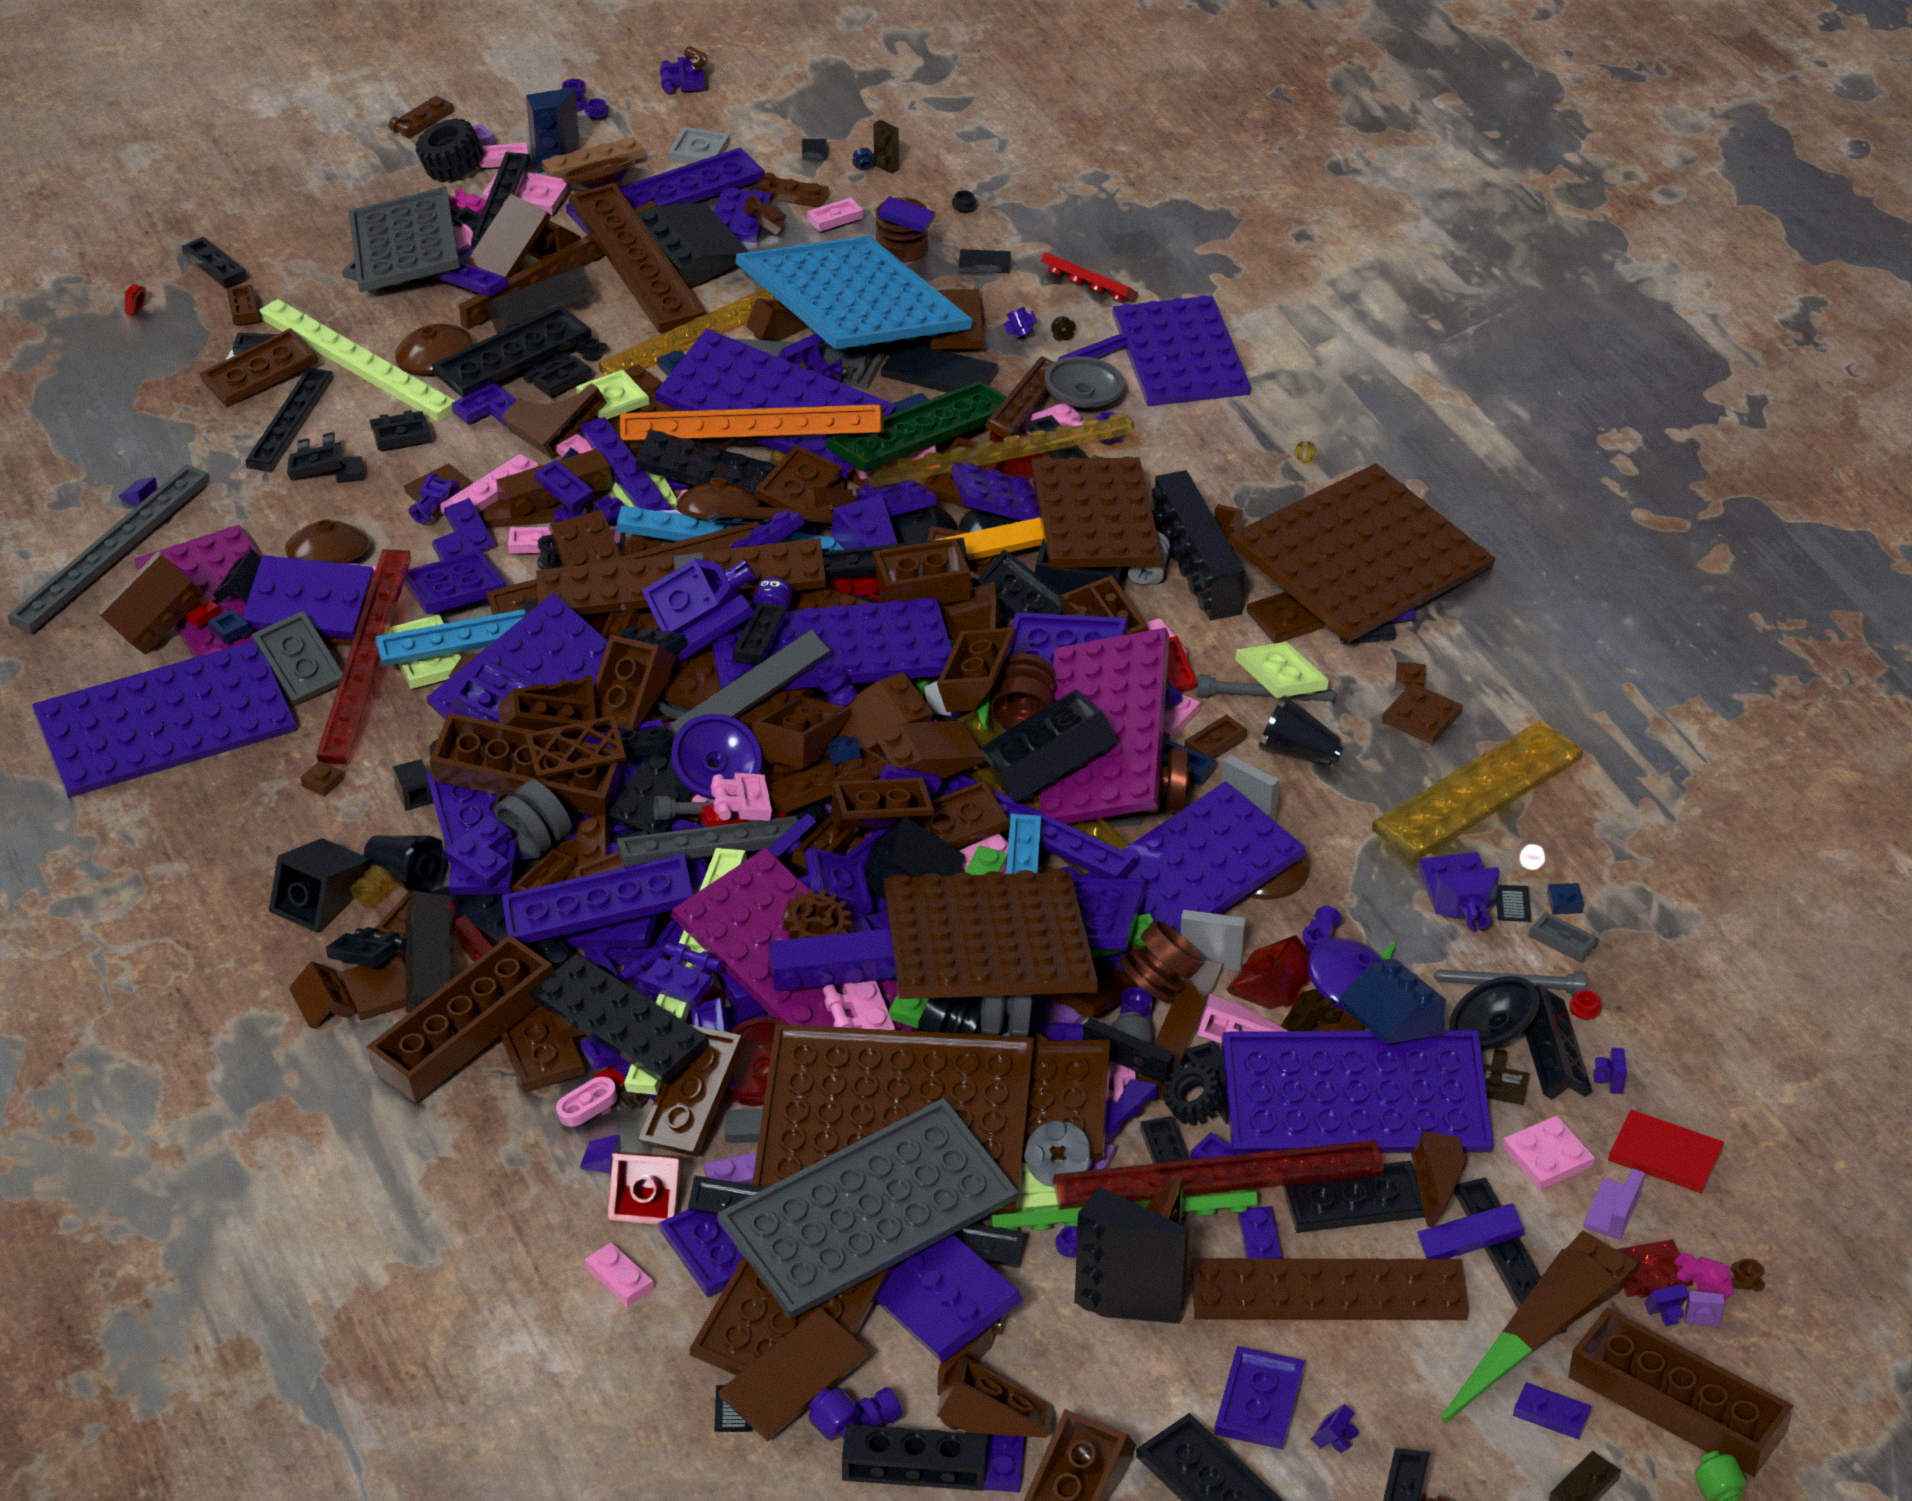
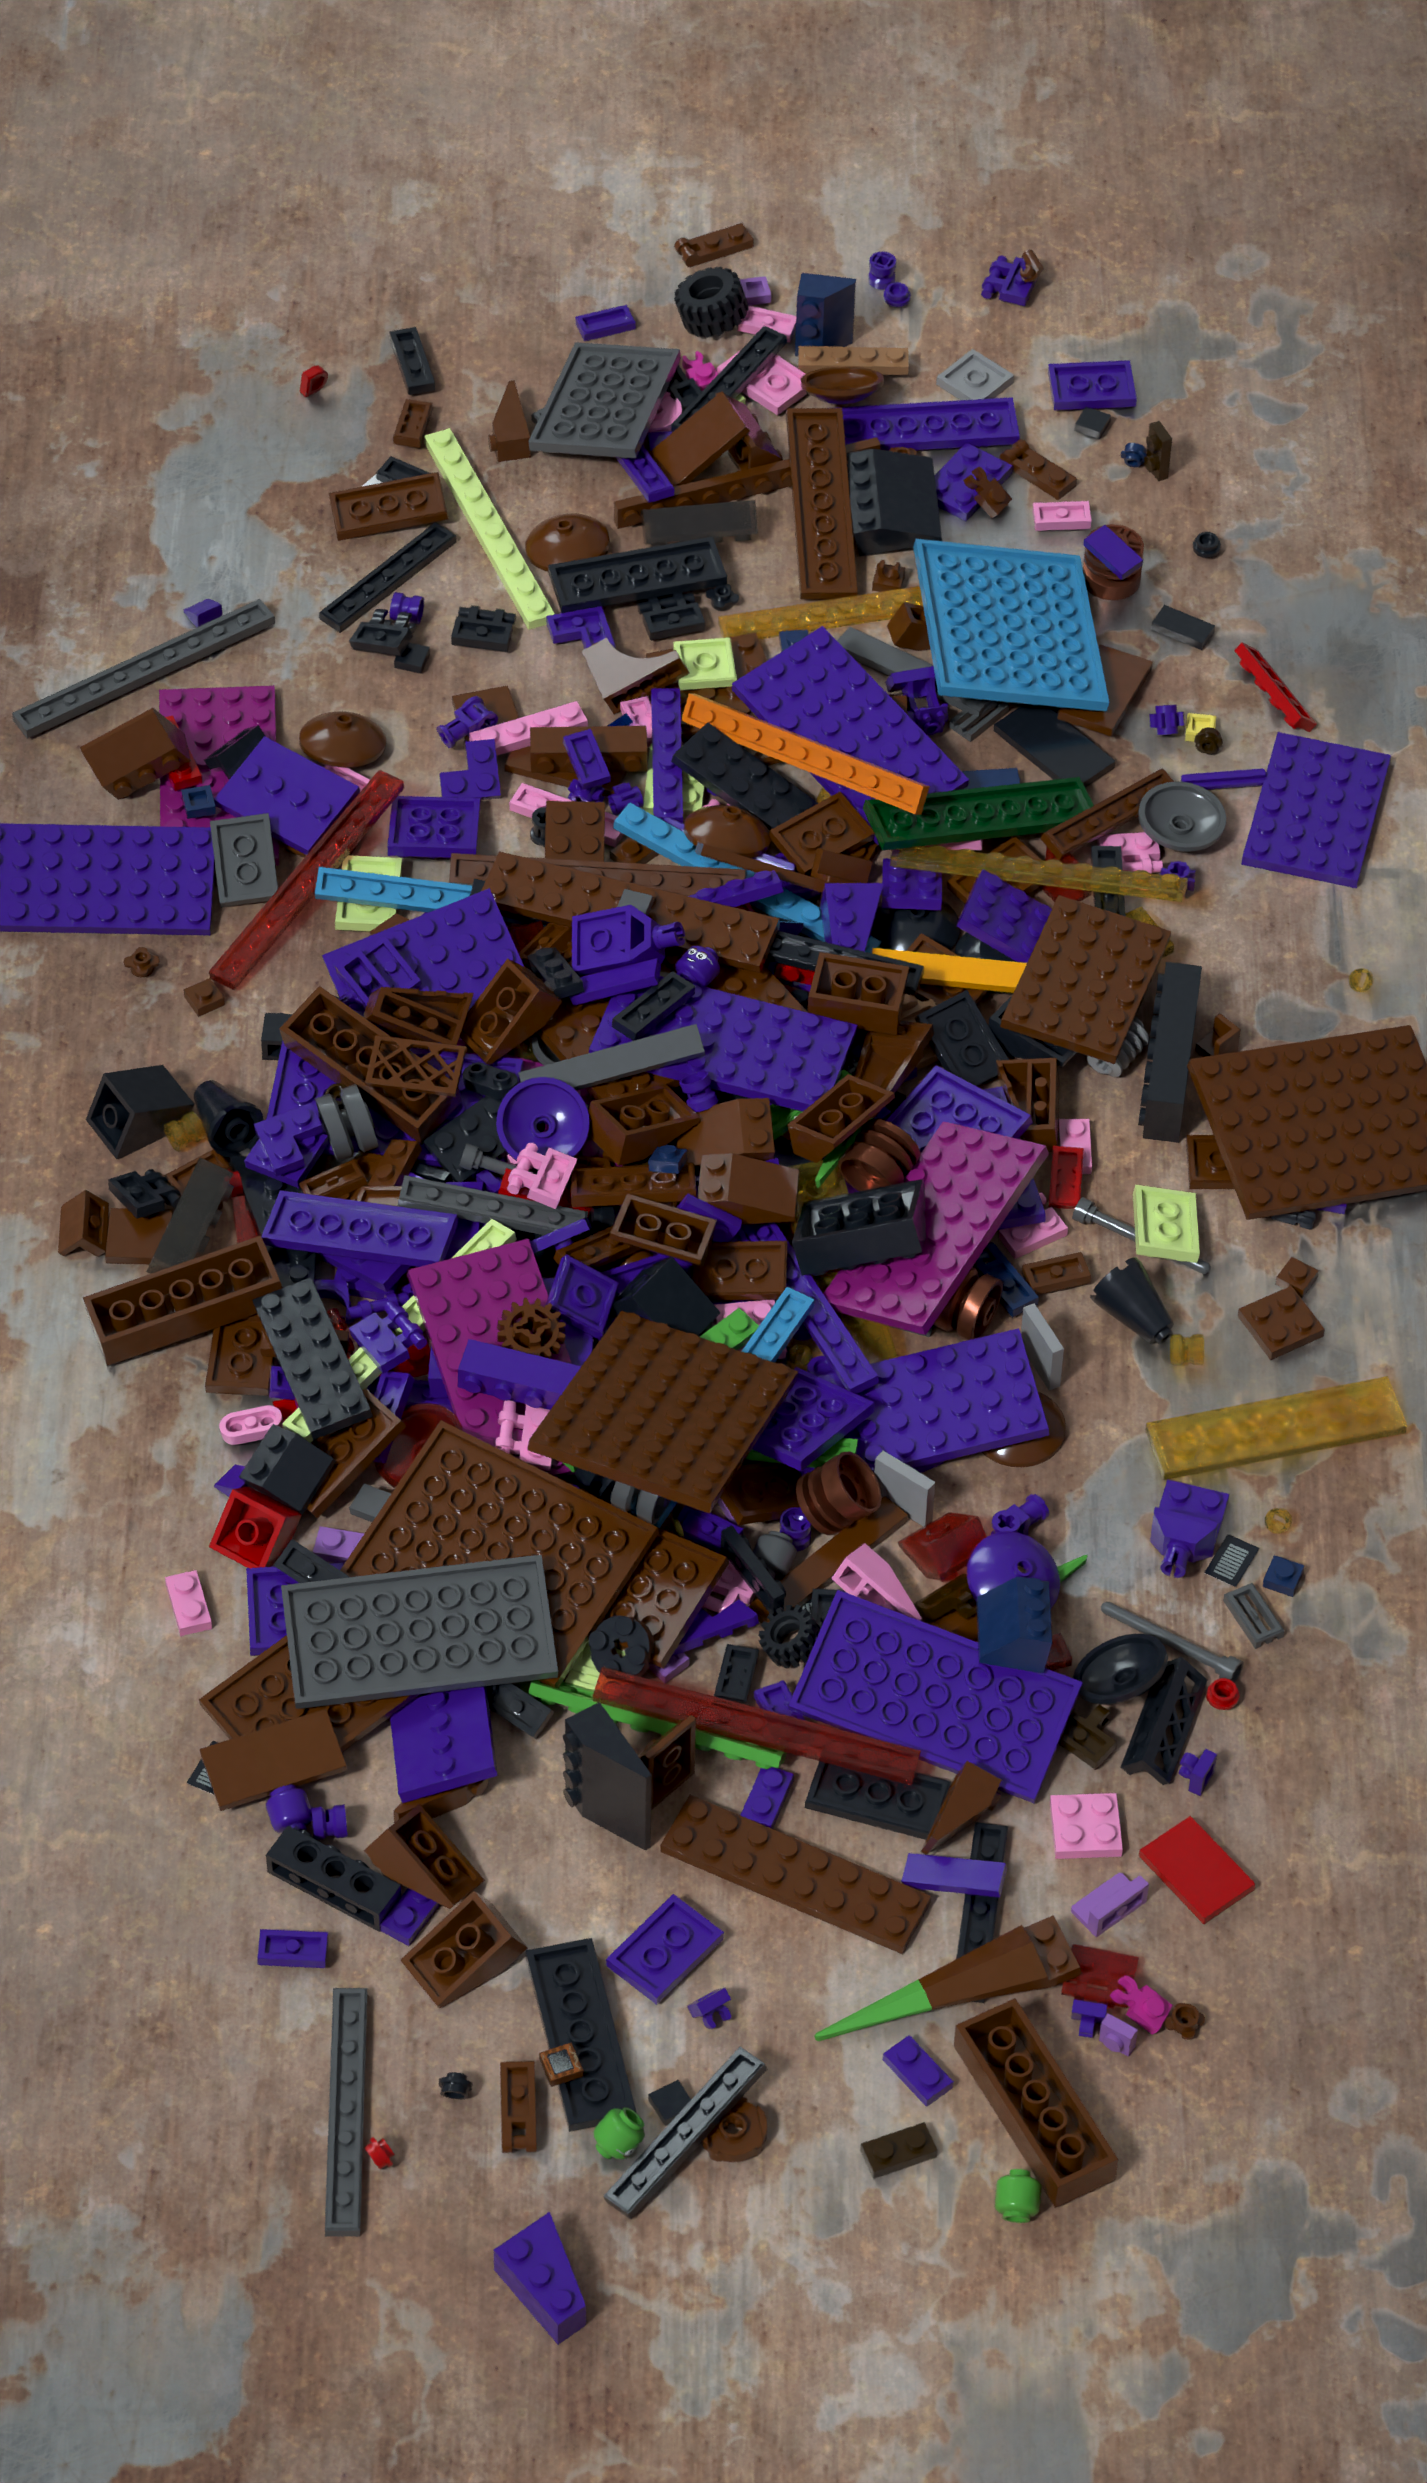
camera: 25 degrees right, 10 degrees up
none -> reddish brown plate [124,947,160,977]
none -> black slope [239,1424,336,1515]
none -> dark purple wheel [390,592,424,624]
none -> reddish brown slope [488,380,531,462]
none -> dark purple tile [575,305,636,342]
none -> reddish brown tile [872,560,905,595]
none -> dark purple plate [1048,360,1137,410]
none -> clear yellow wheel [1170,1334,1204,1365]
none -> light yellow tile [1185,713,1216,743]

